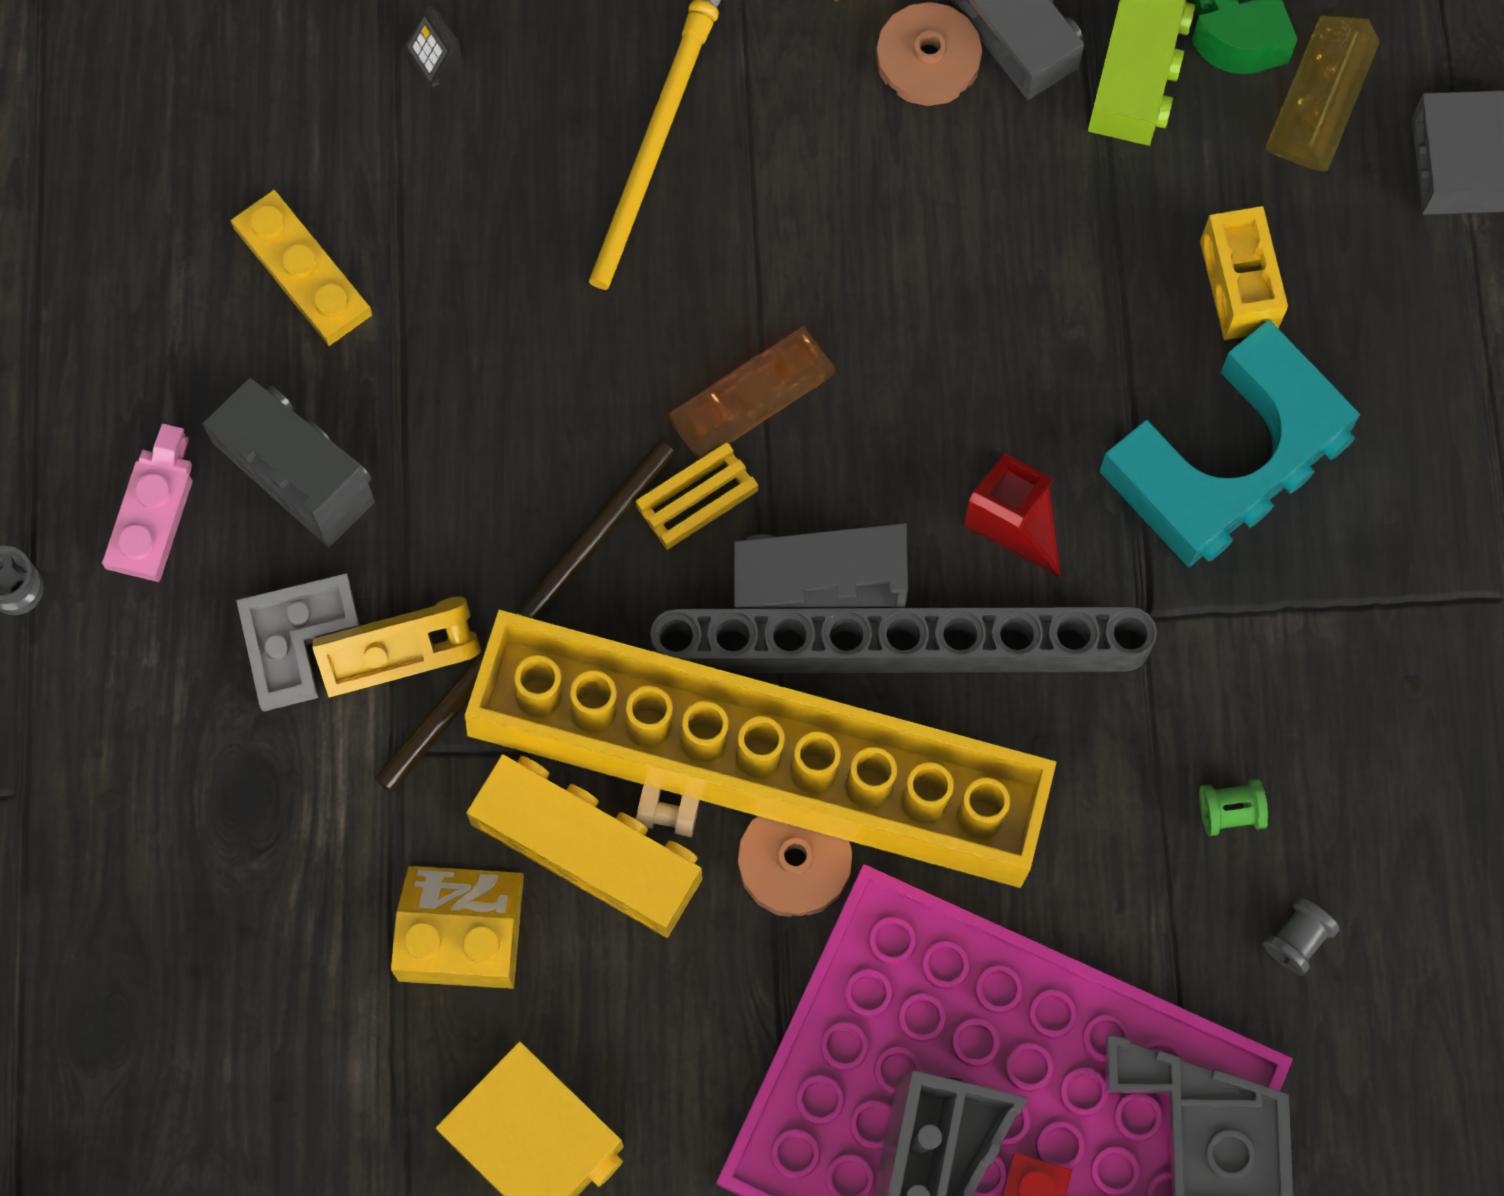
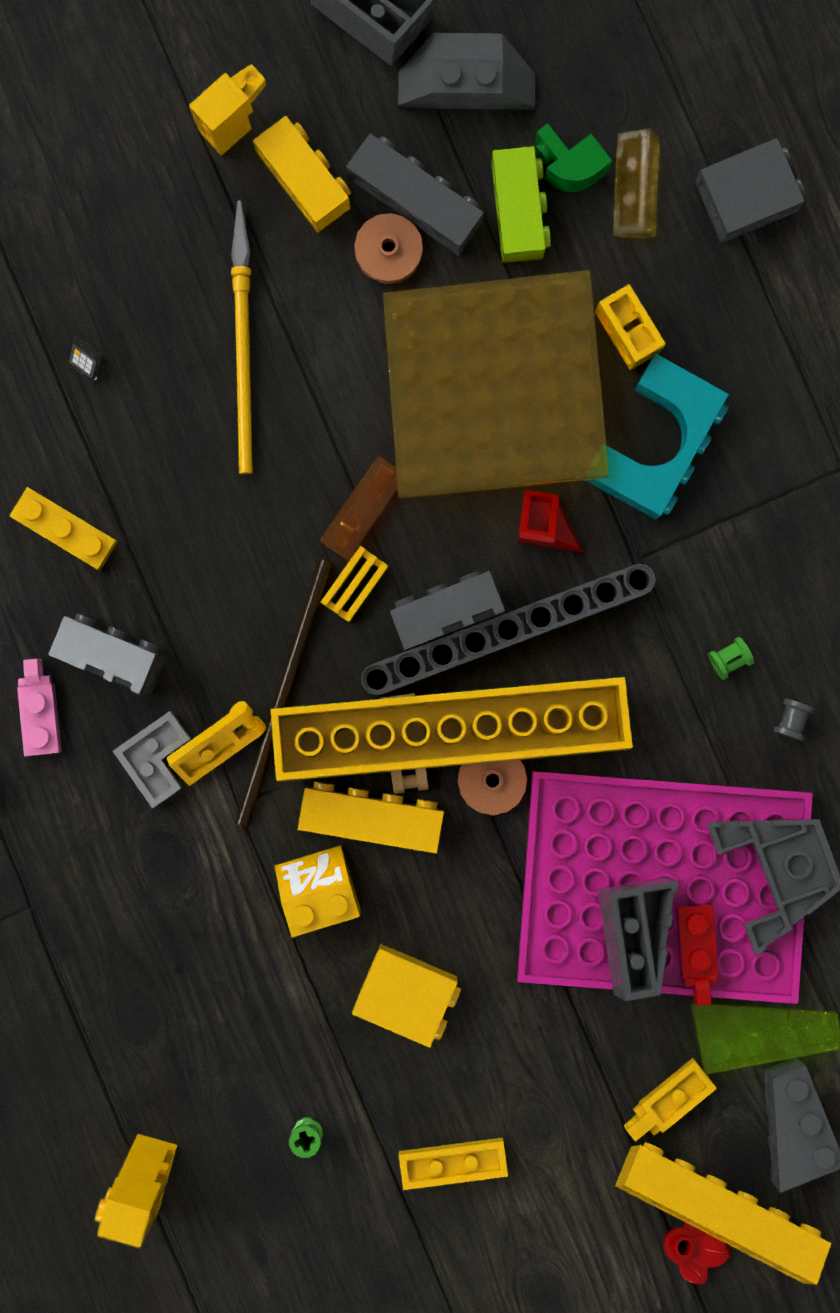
camera: 15 degrees left, 15 degrees up
none -> clear yellow plate [383,270,609,498]

